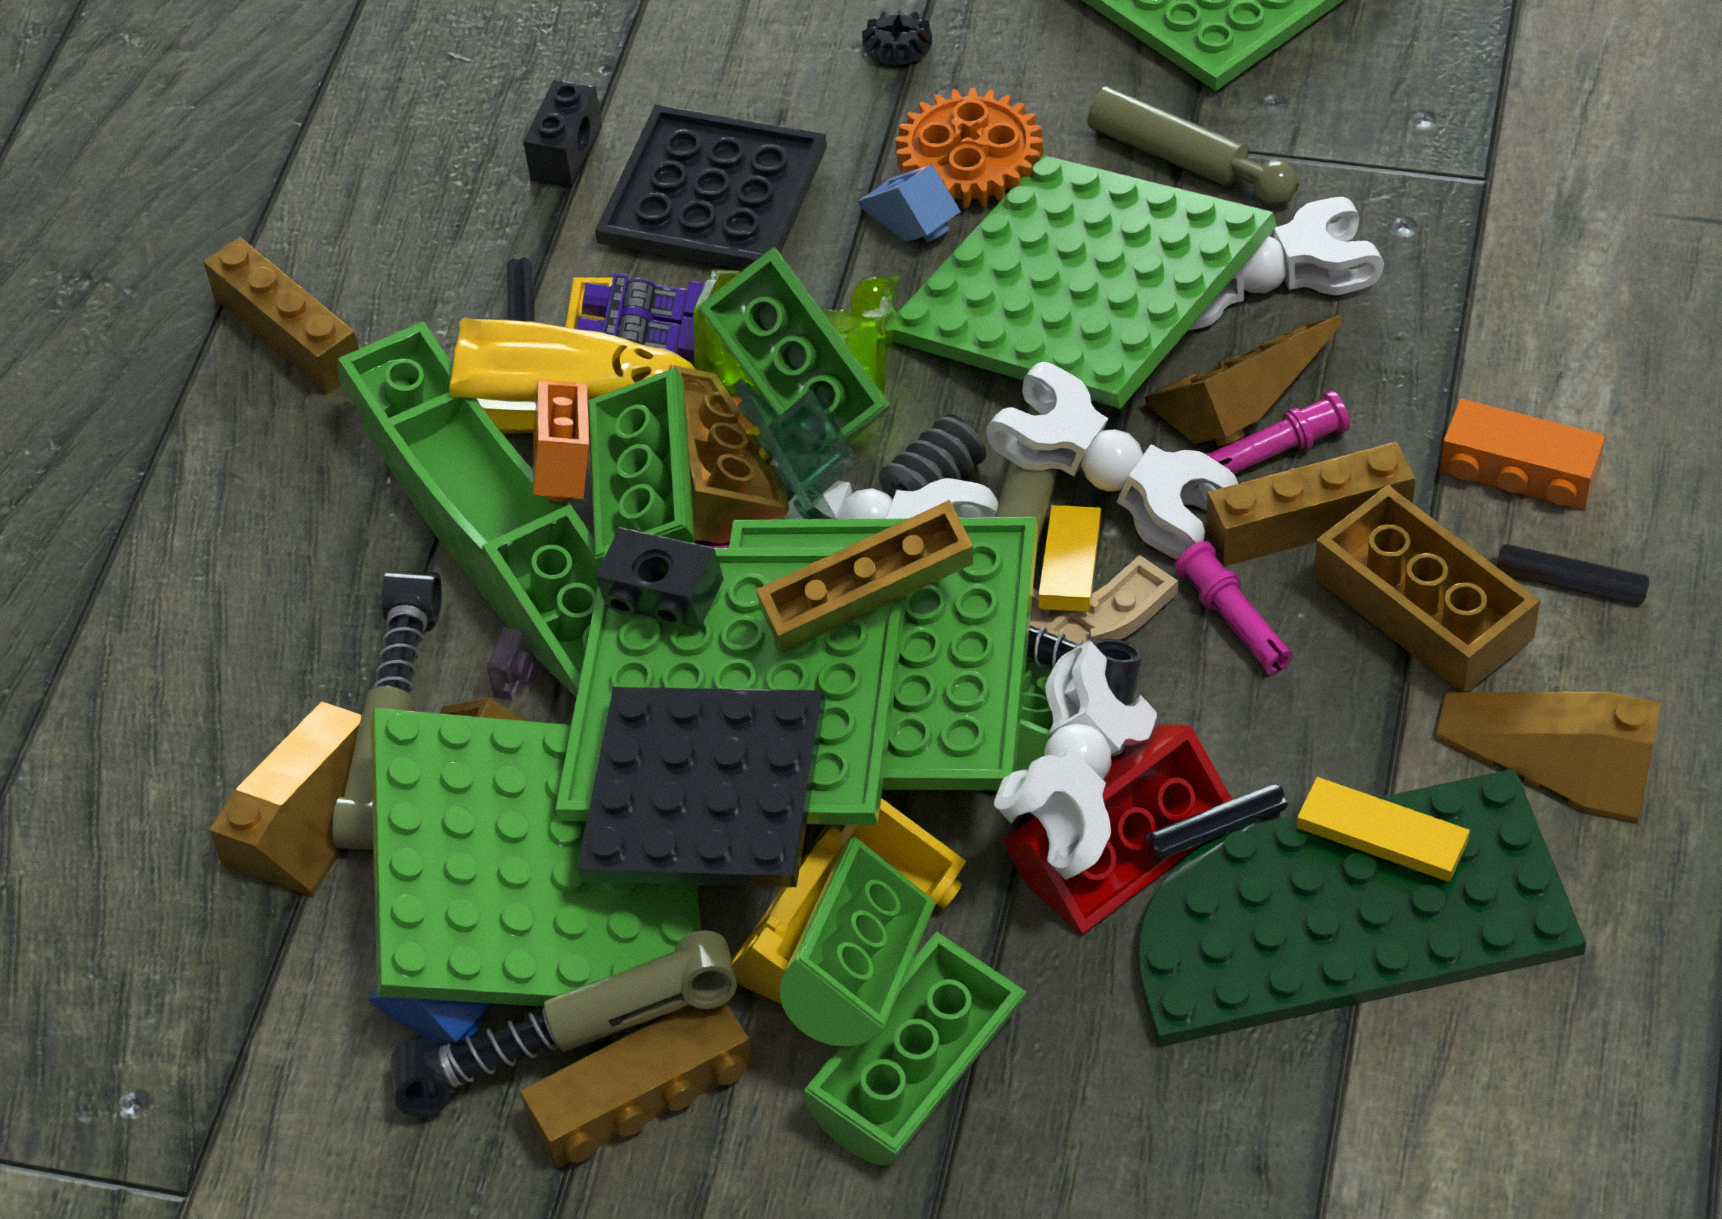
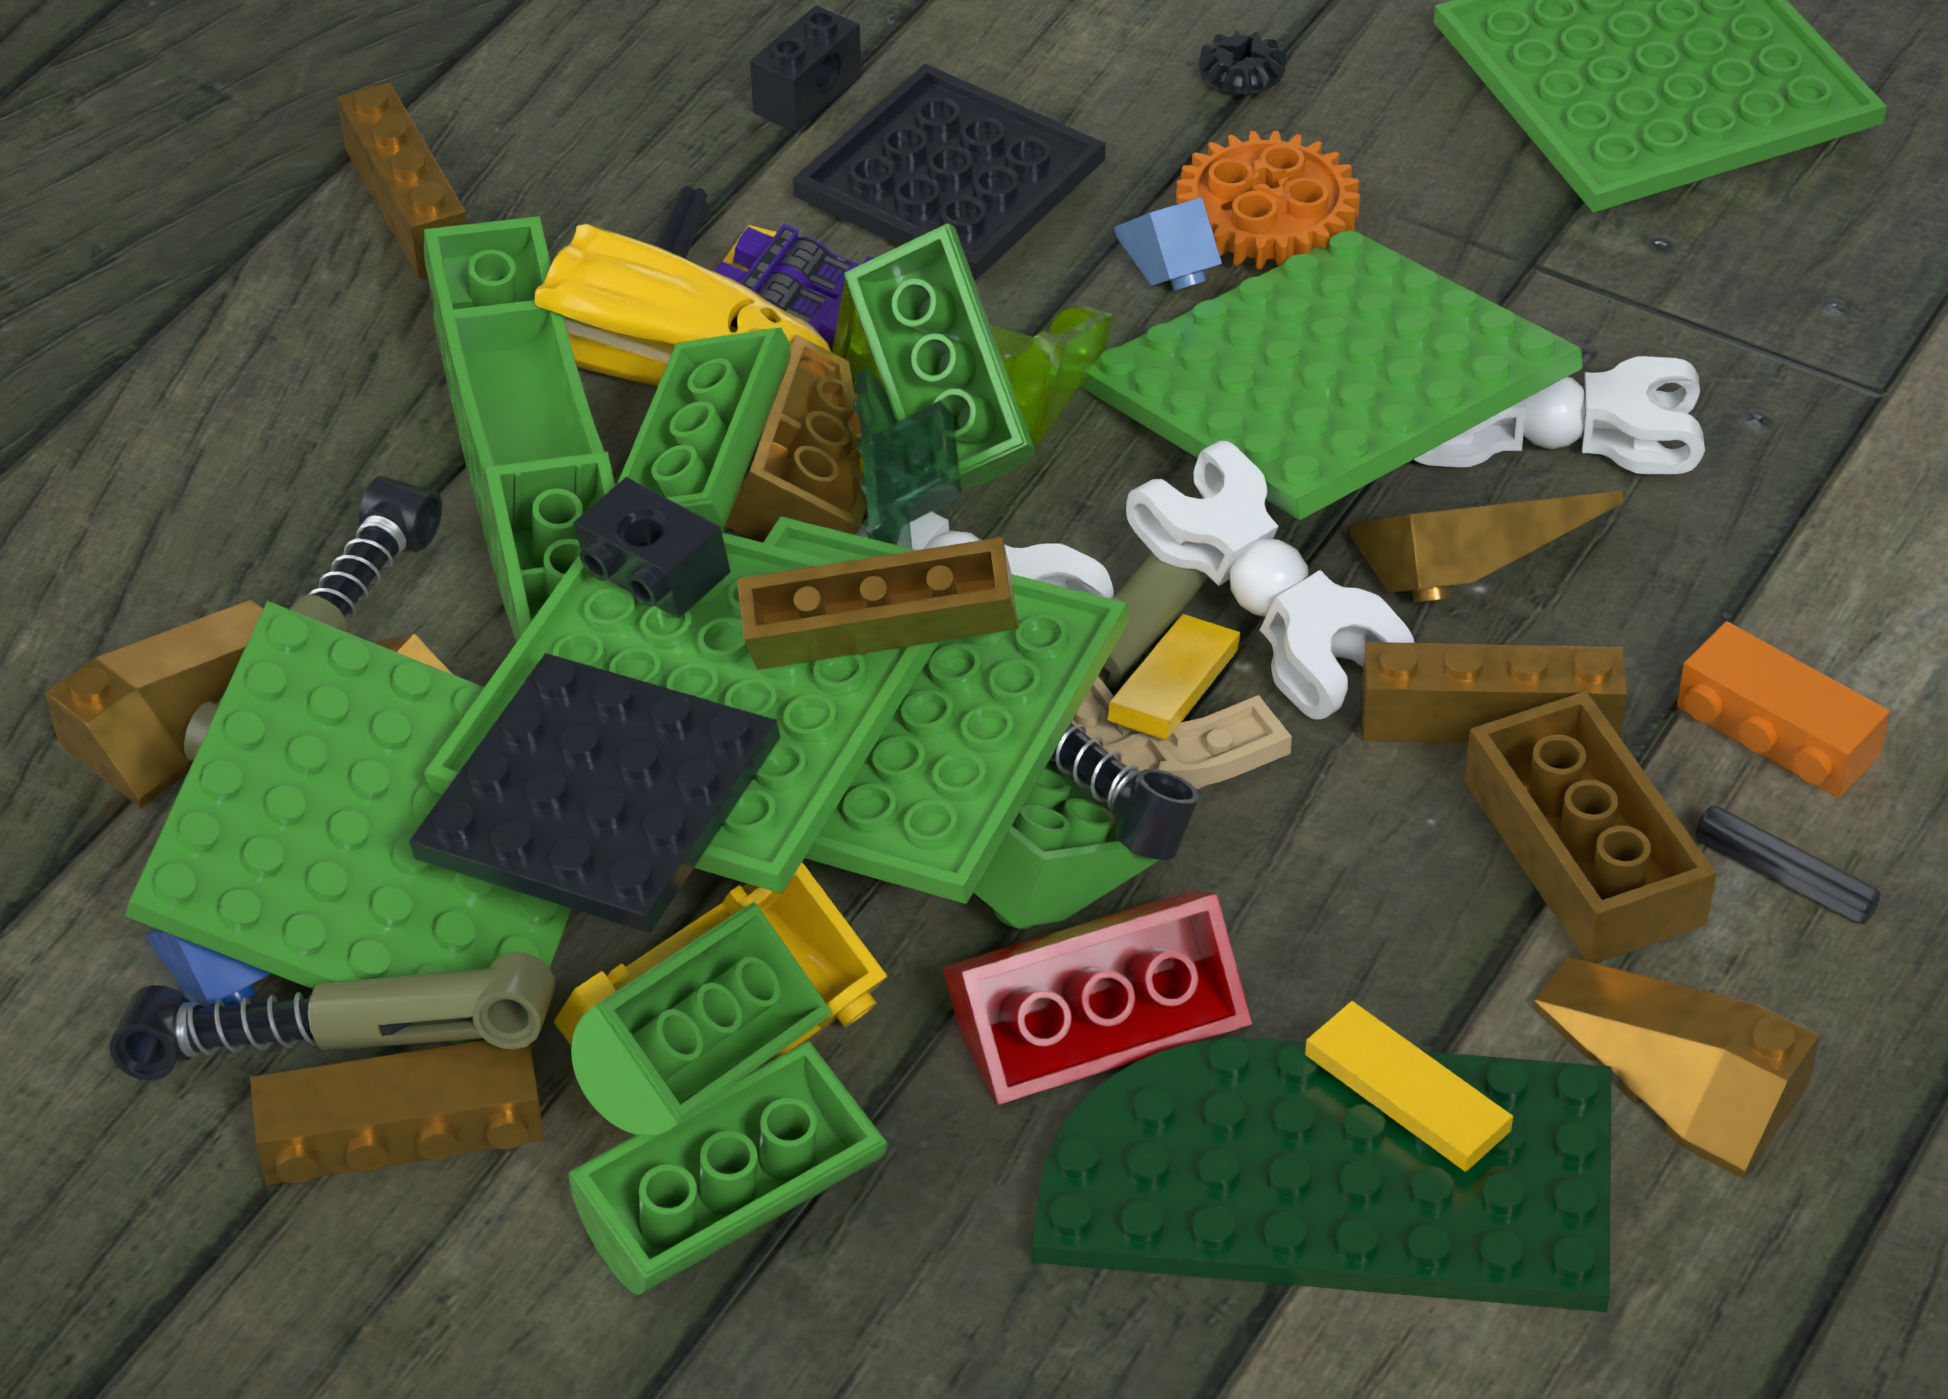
camera: 15 degrees right, 5 degrees down
clear purple plate [486,627,533,701] -> none
orange brick [533,379,589,502] -> none
dark grey piece [879,414,987,499] -> none
white piece [994,640,1157,880] -> none
olive piece [1088,86,1299,206] -> none
black axle [1144,784,1288,861] -> none
dark pink pin [1174,541,1294,675] -> none
dark pink pin [1206,391,1350,474] -> none

